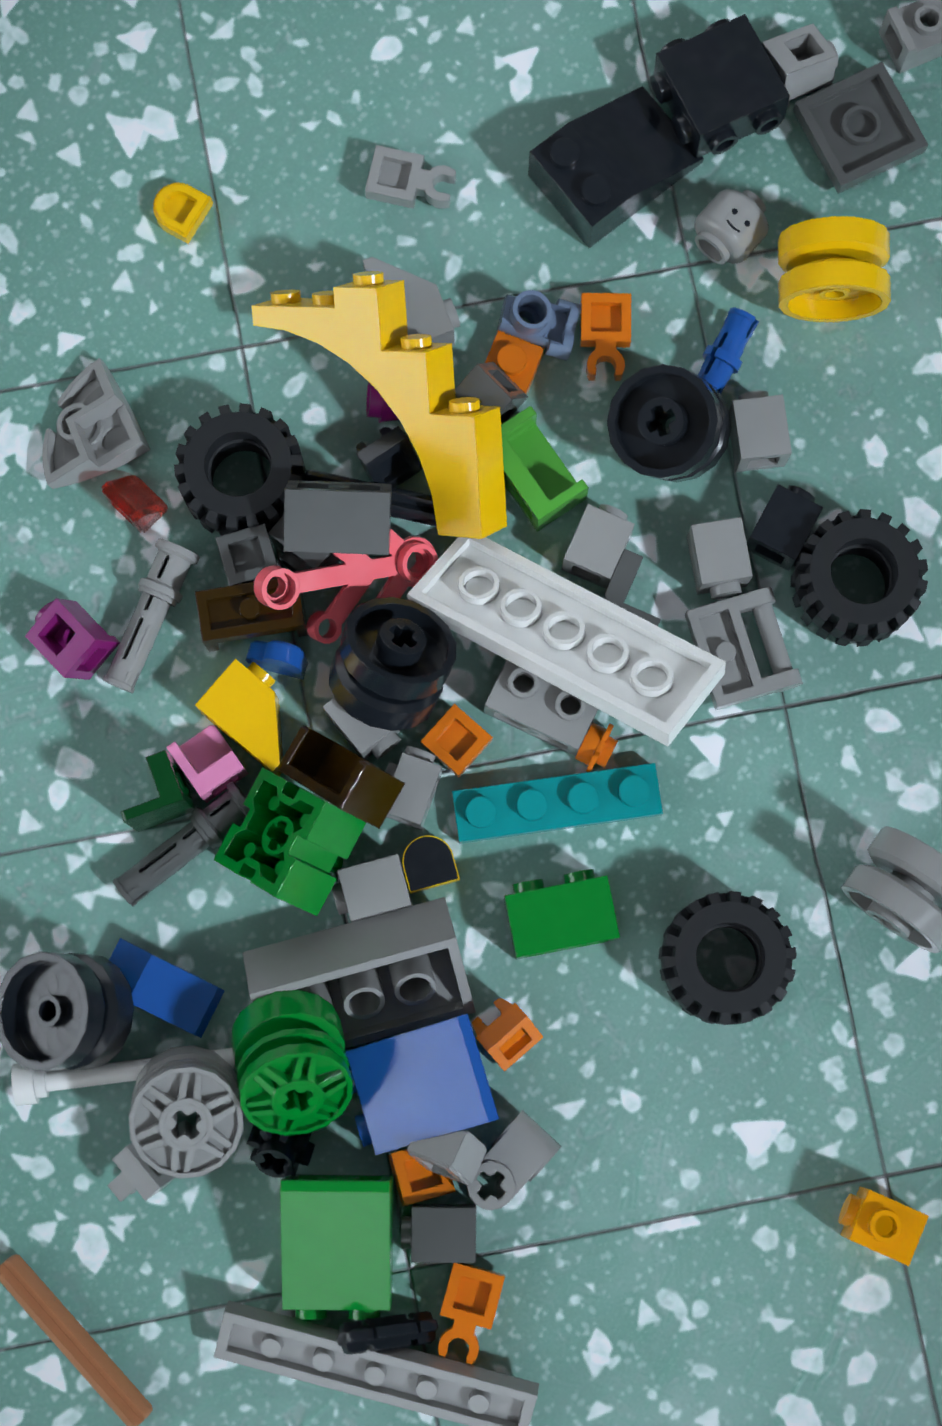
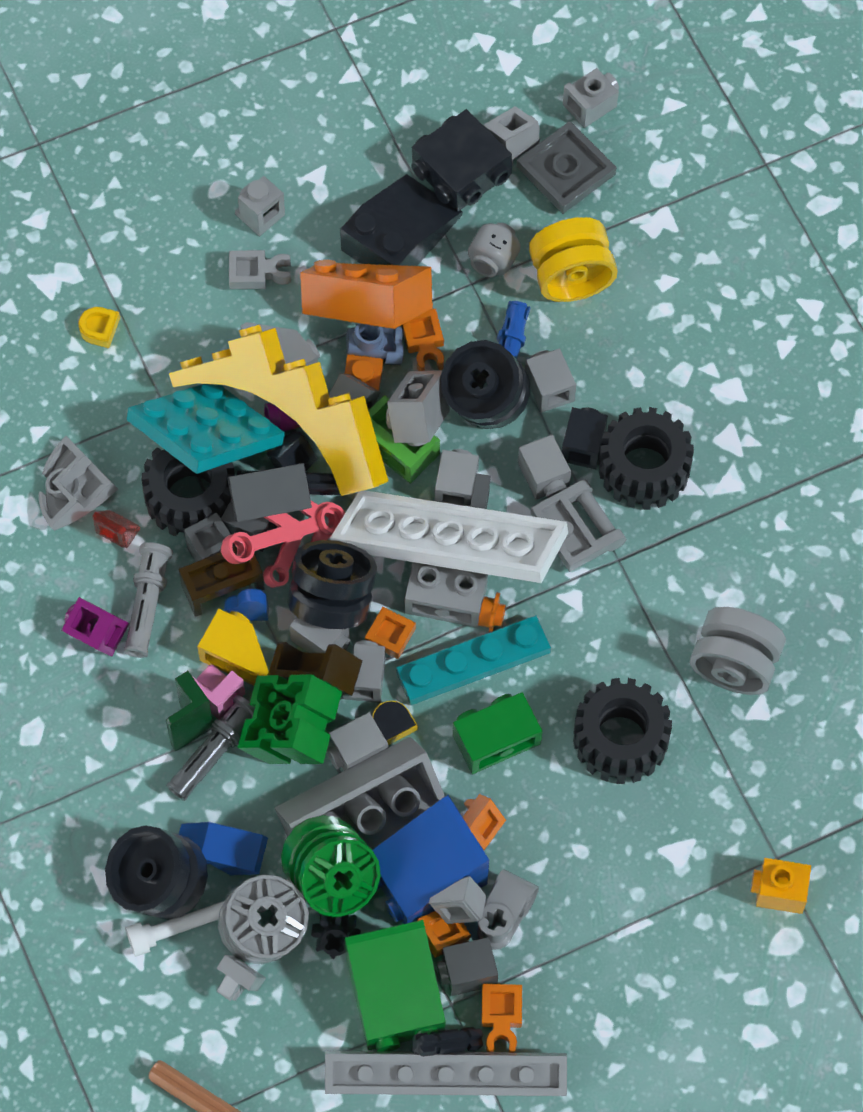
camera: 15 degrees left, 15 degrees down
none -> teal plate [127,384,285,474]
none -> light grey brick [235,176,285,237]
none -> orange wedge [300,259,433,329]
none -> light grey brick [386,371,450,446]

